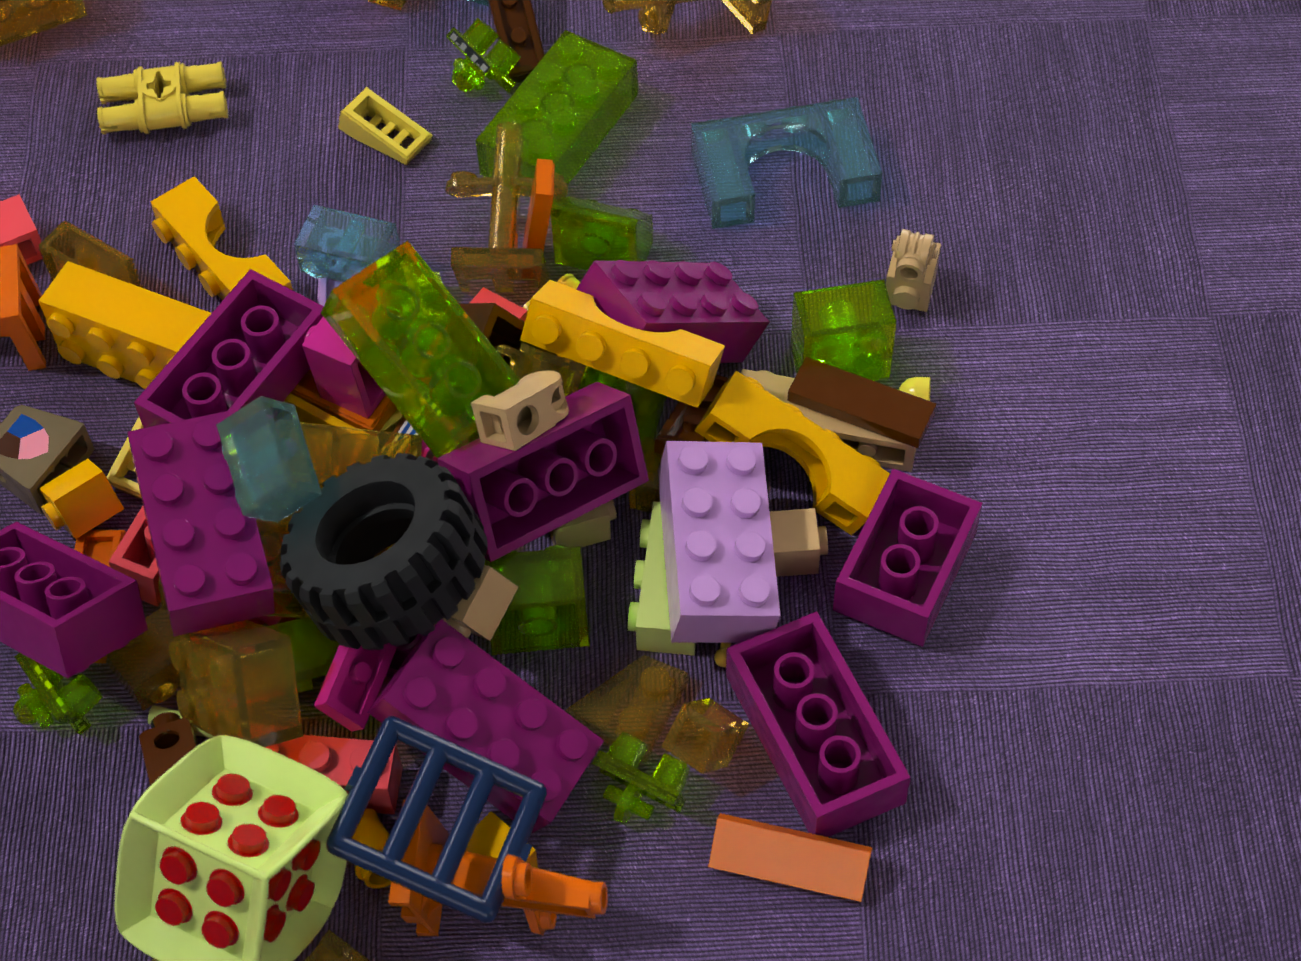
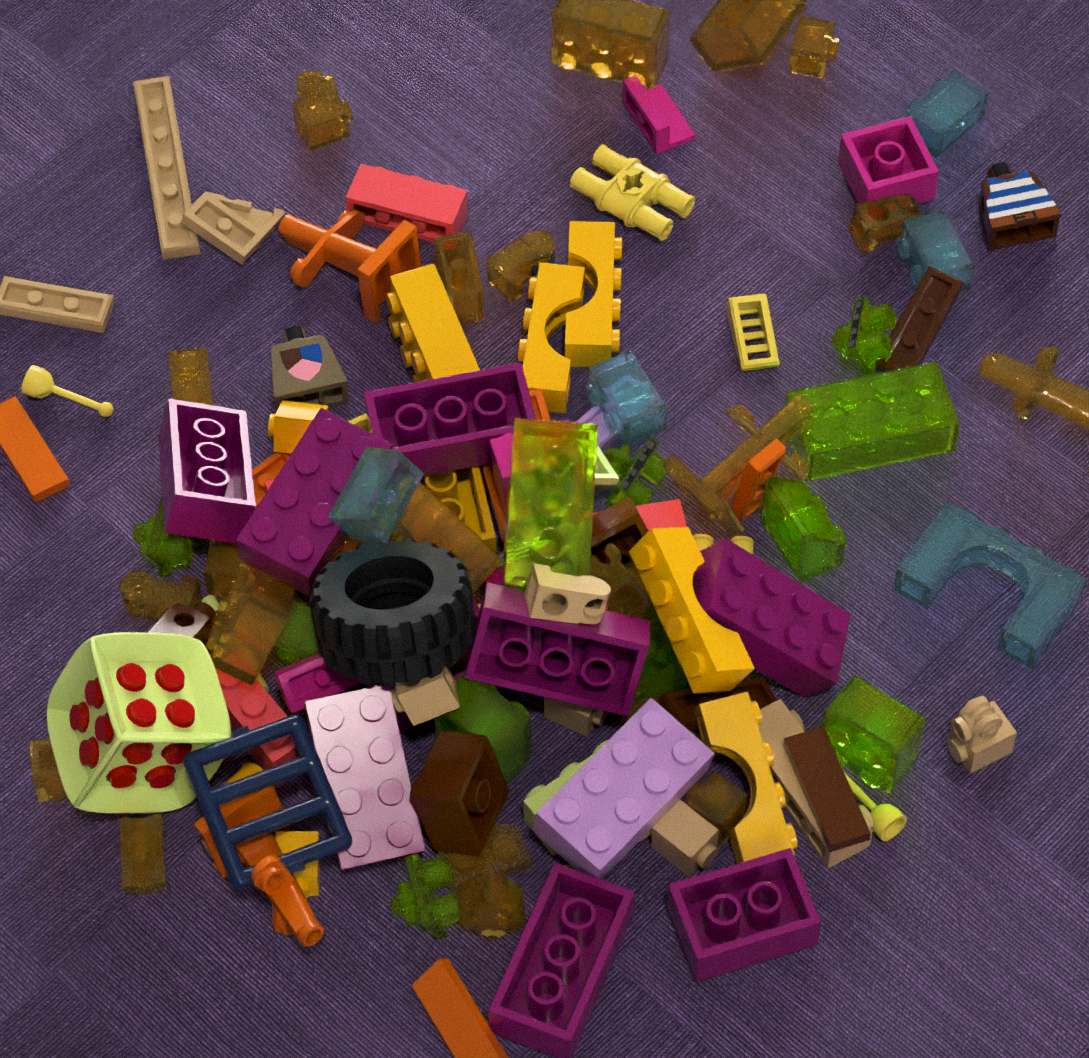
camera: 45 degrees right, 0 degrees up
none -> clear yellow leg [119,571,203,623]
none -> reddish brown brick [410,731,510,856]
none -> clear yellow leg [487,230,555,303]
none -> yellow arch [565,221,622,368]
none -> dark pink panel [623,75,695,154]
none -> clear yellow brick [686,771,748,847]

